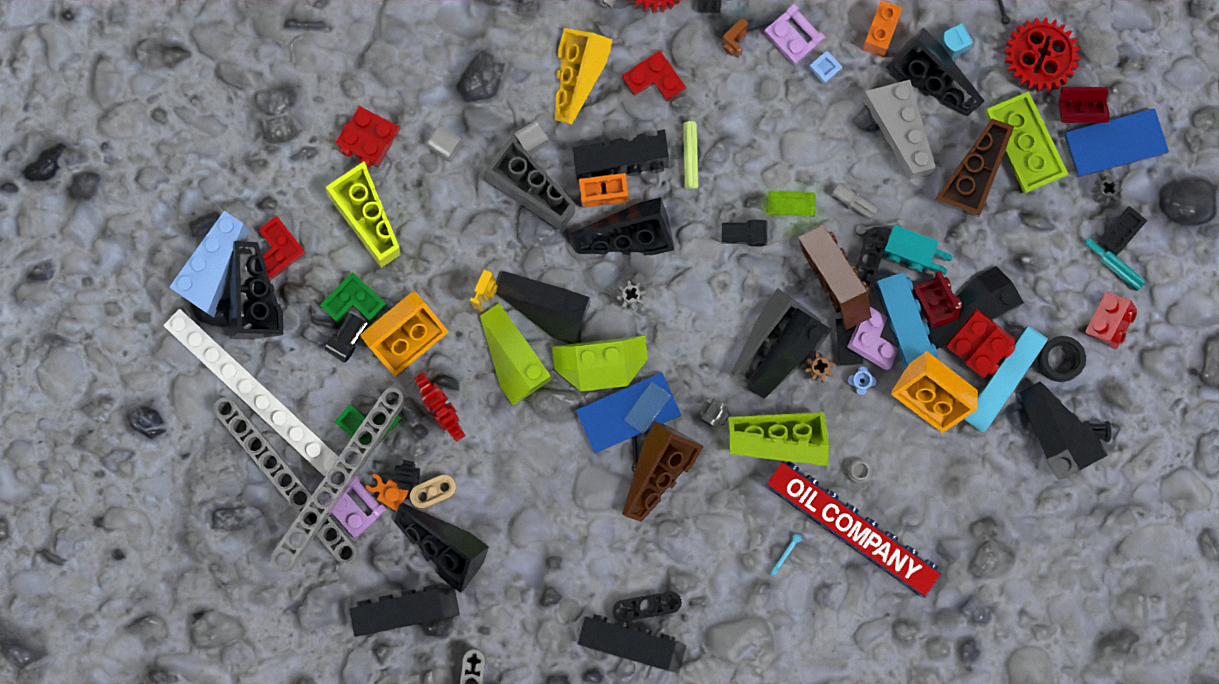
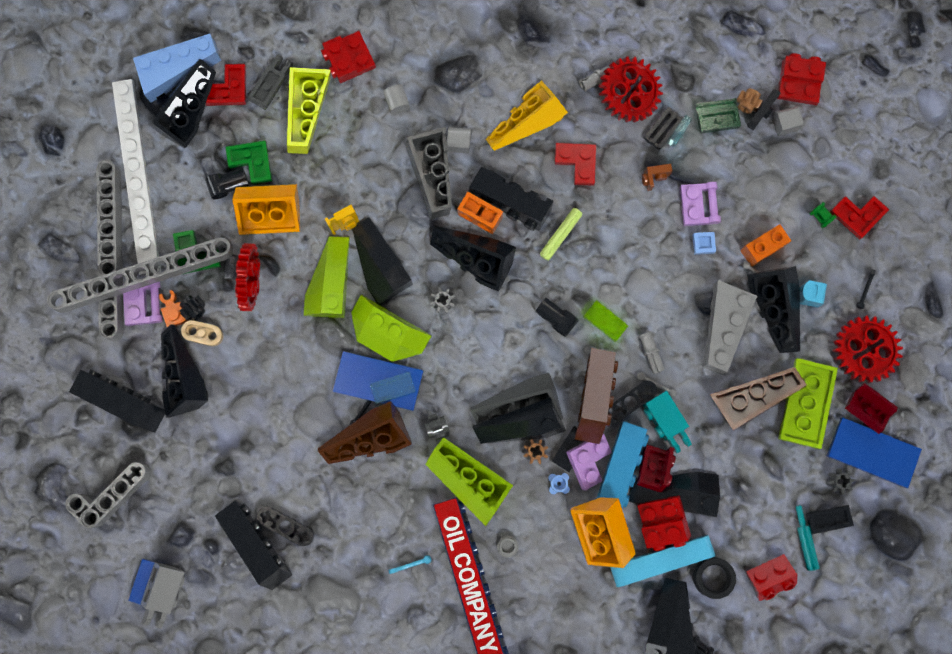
camera: 30 degrees right, 0 degrees up
none -> dark grey hinge [248,54,293,110]

